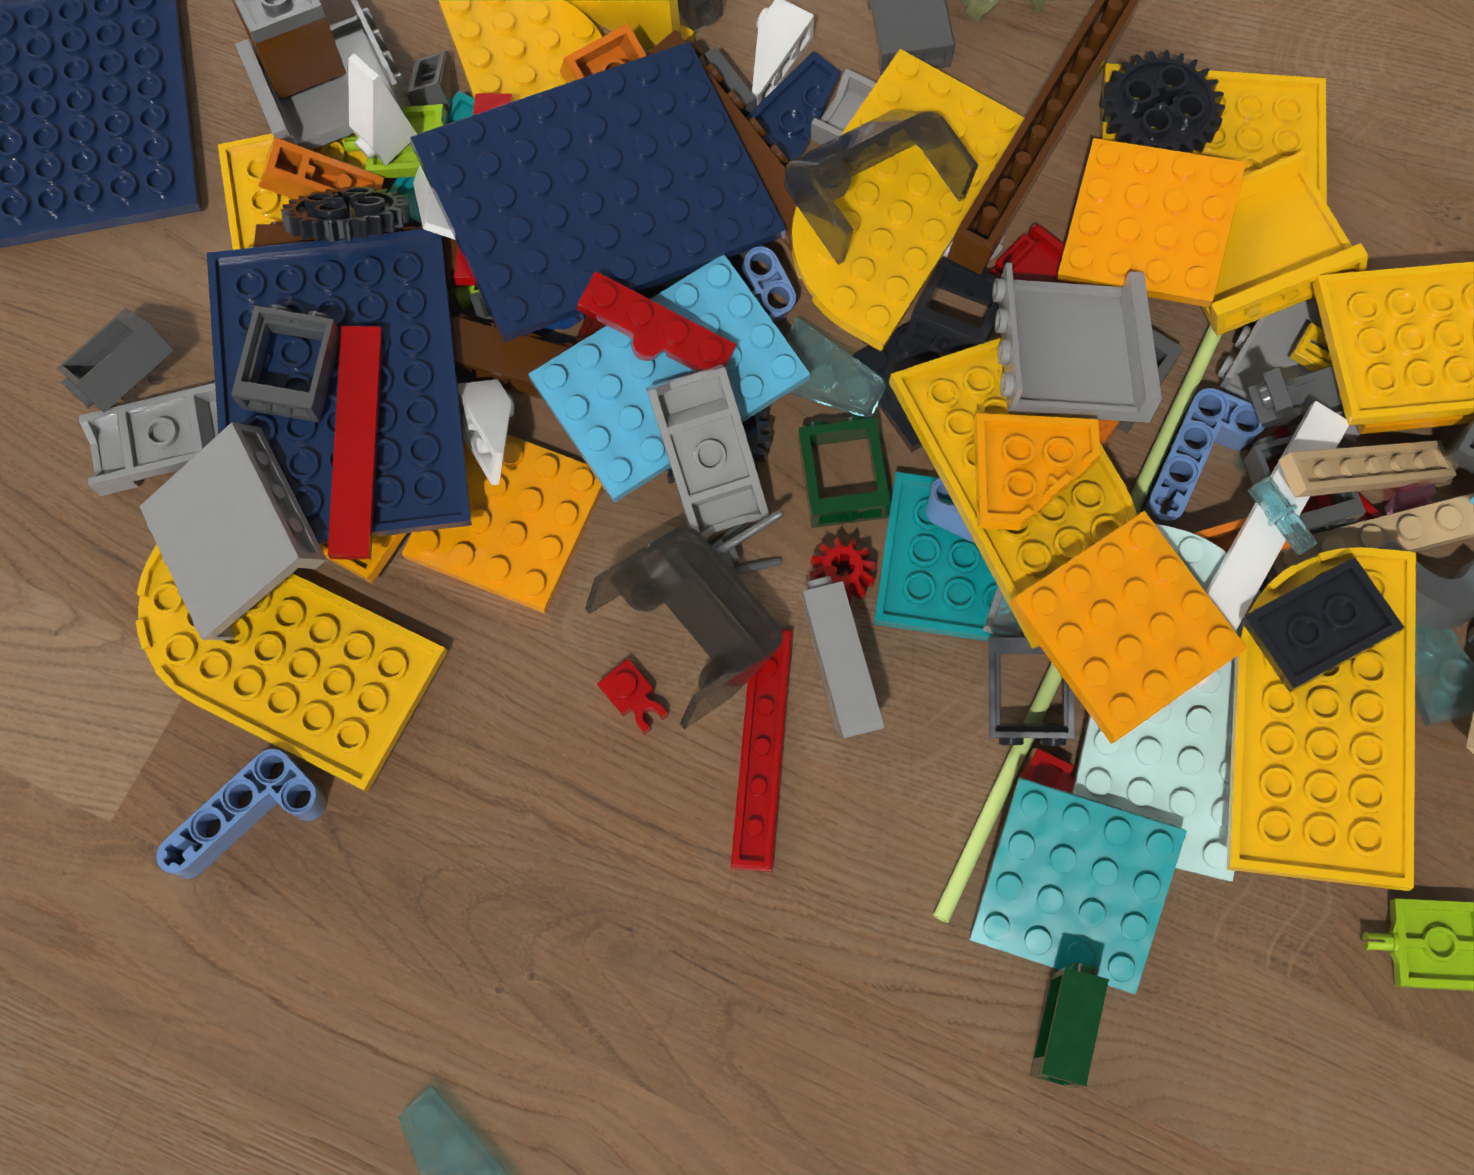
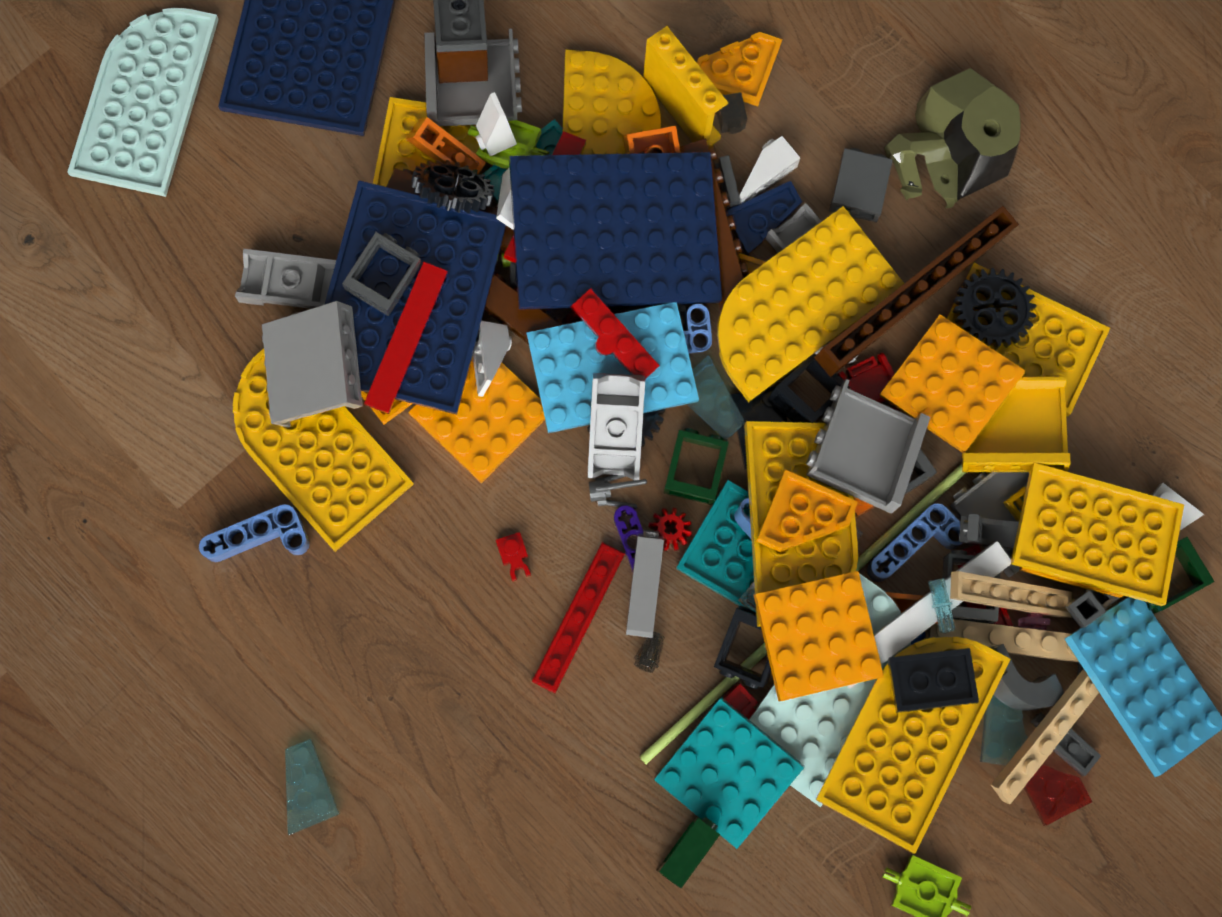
camera: 10 degrees right, 5 degrees up
dark grey window [57,308,174,412] -> none
dark grey slope [406,51,451,111] -> none
clear smoke windscreen [585,527,783,730] -> none
clear smoke windscreen [783,109,978,265] -> none
none -> dark purple beam [614,506,643,572]
none -> clear smoke cone [634,632,665,673]

